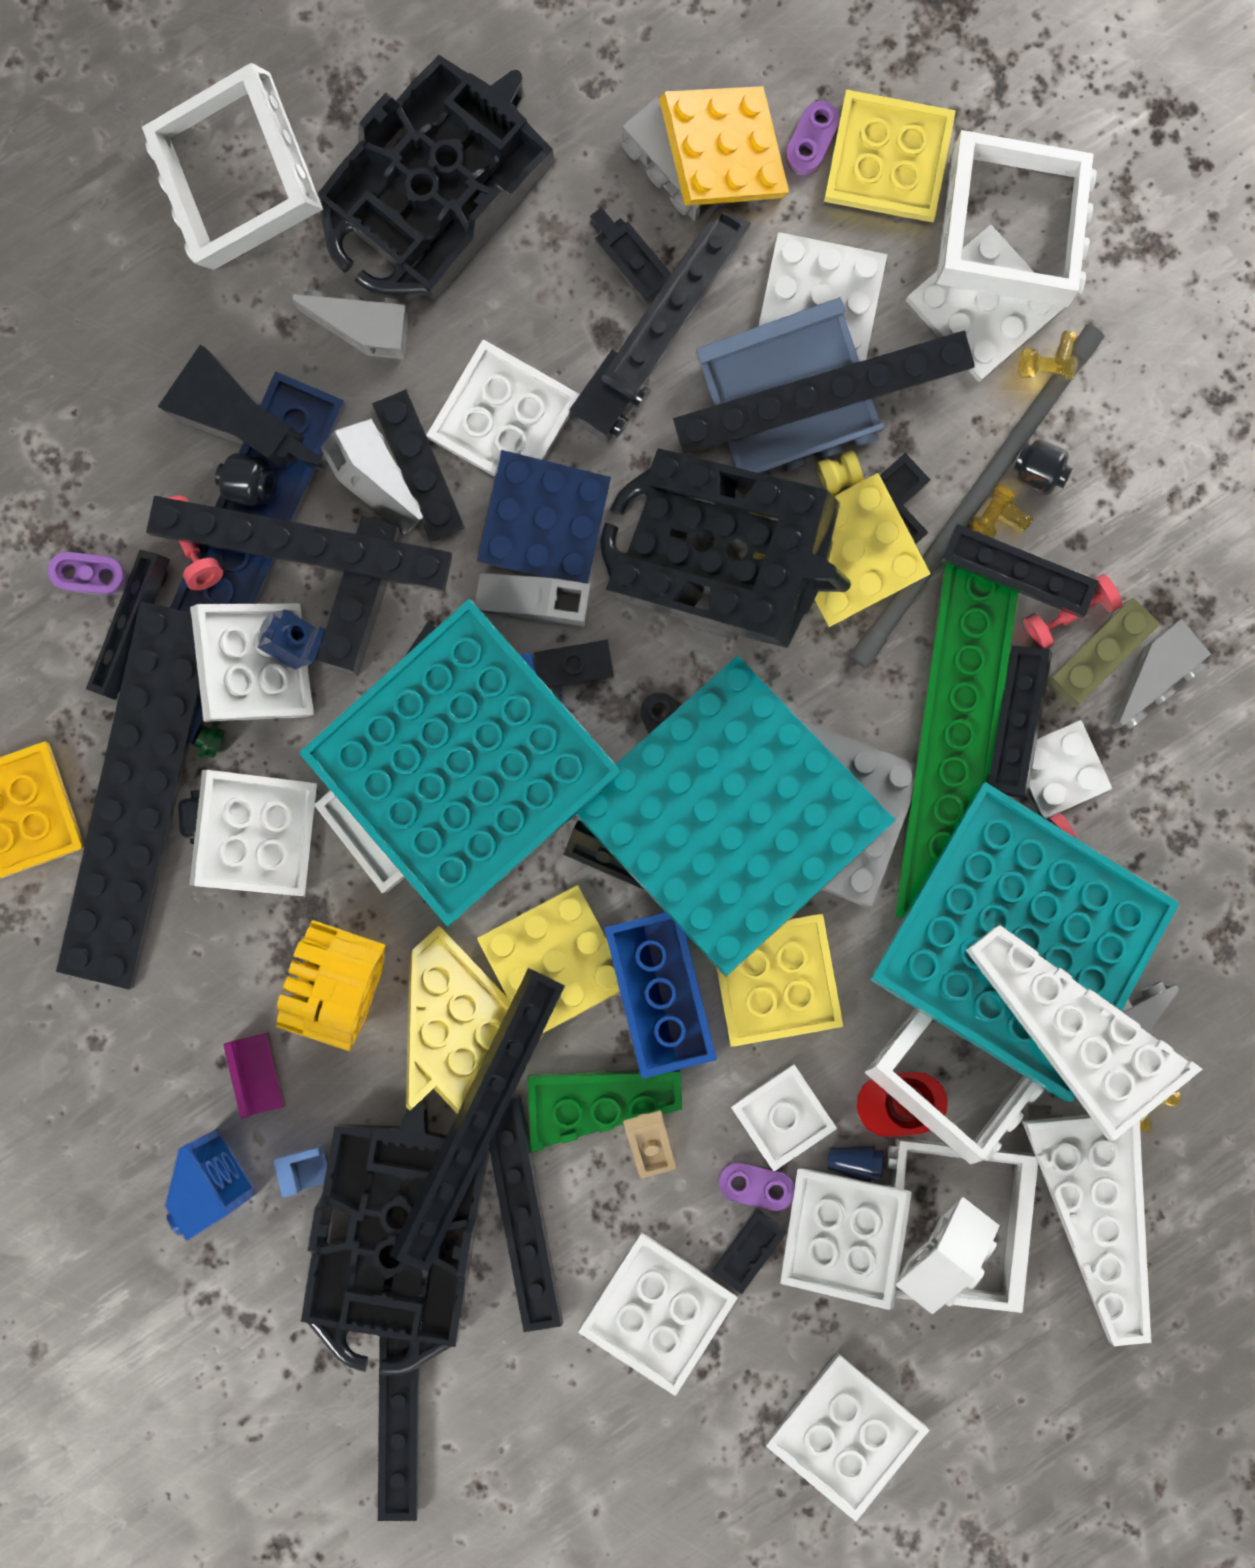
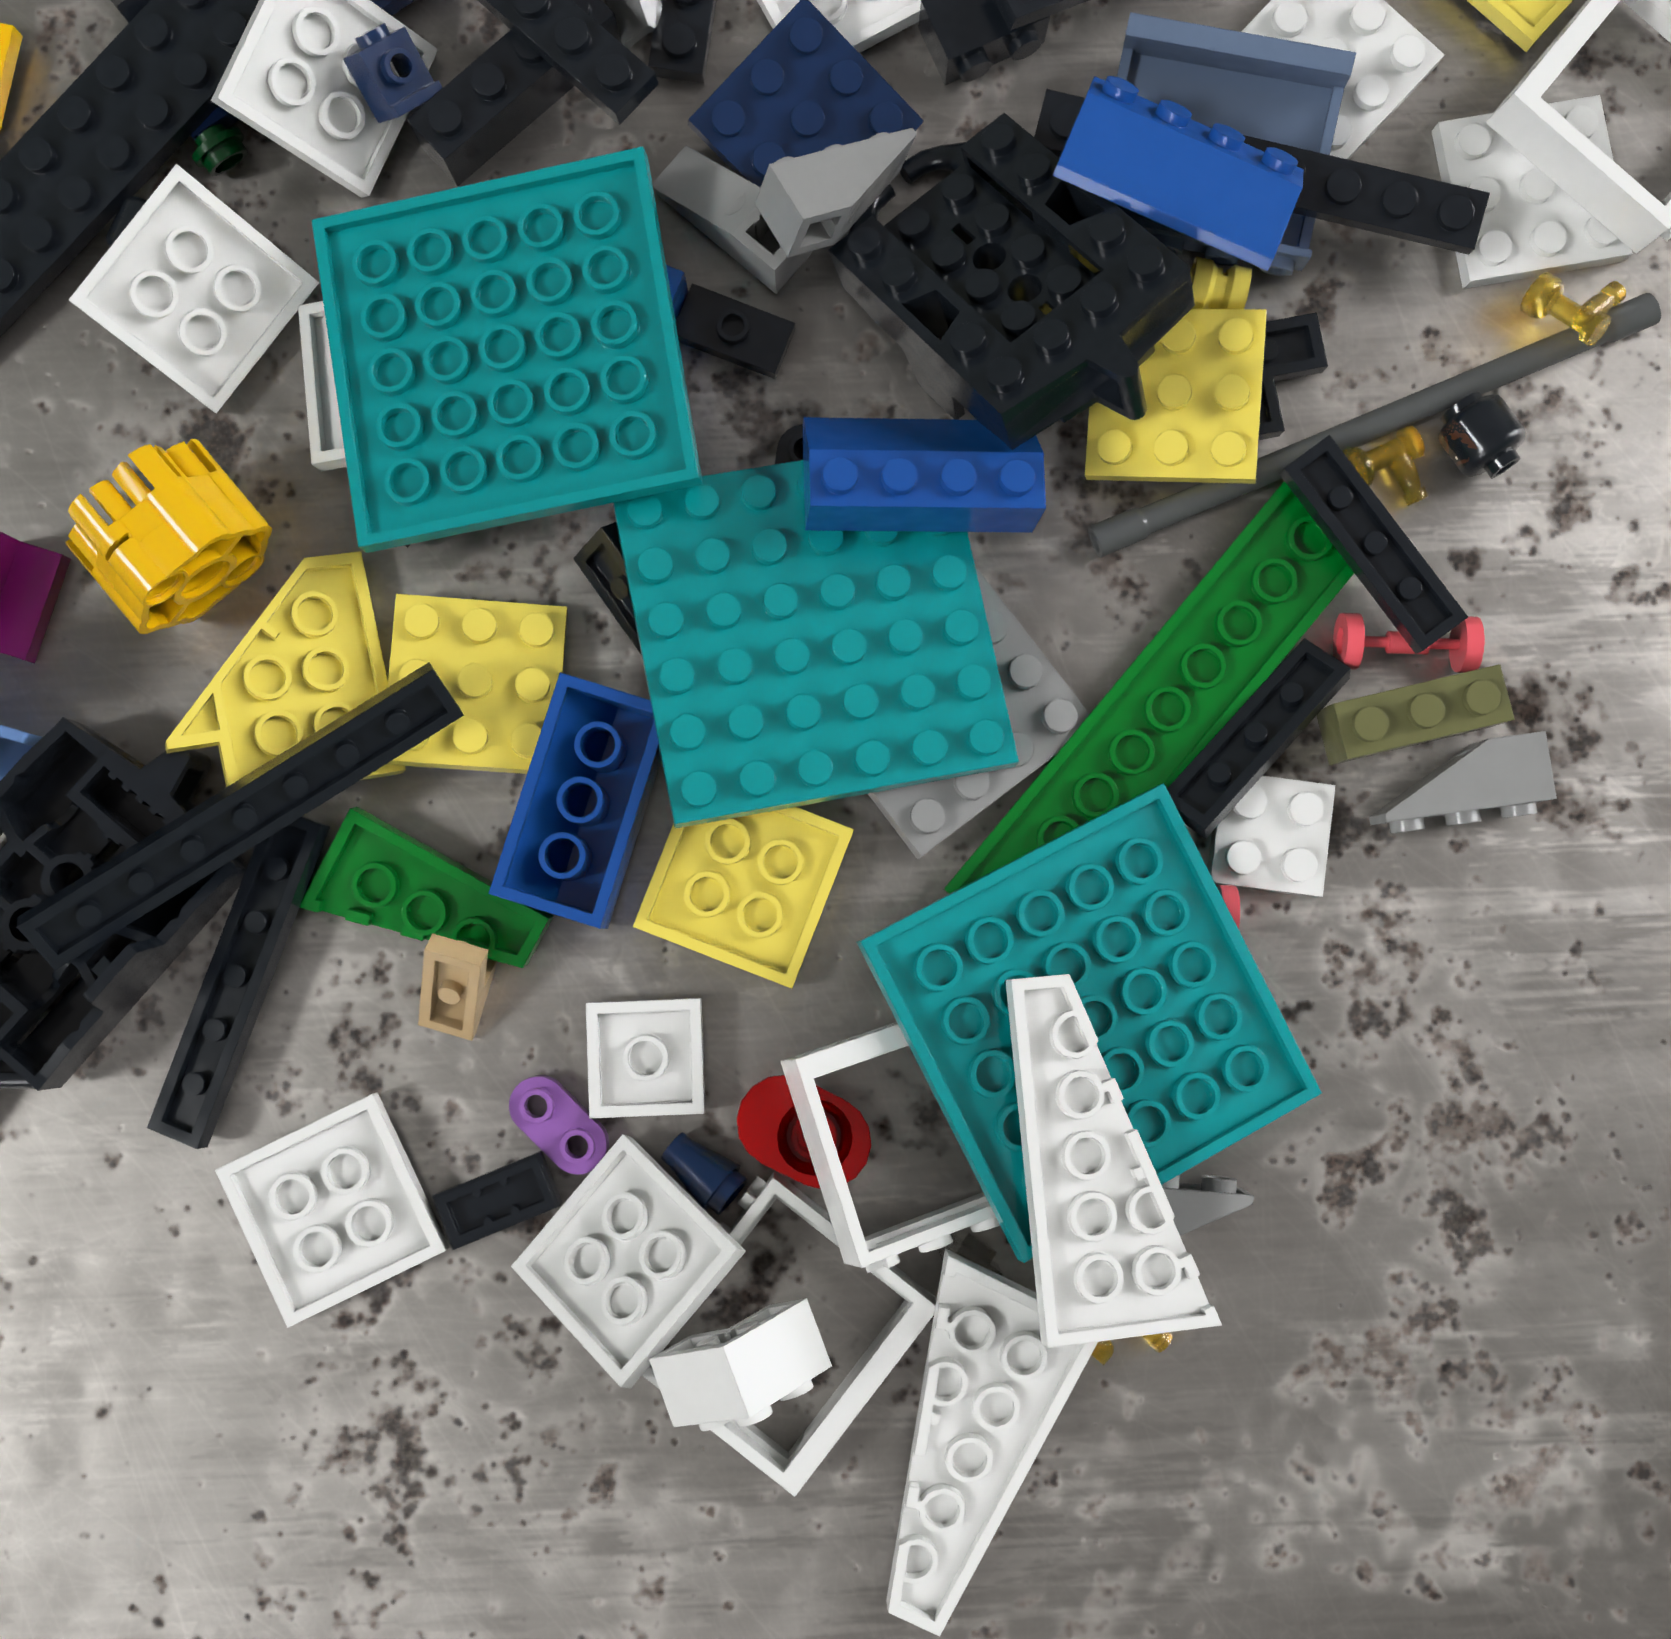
camera: 25 degrees right, 0 degrees up
white plate [765,1352,929,1521] -> none
none -> light grey slope [755,128,917,258]
none -> blue slope [803,417,1046,533]
none -> blue slope [1052,76,1304,271]

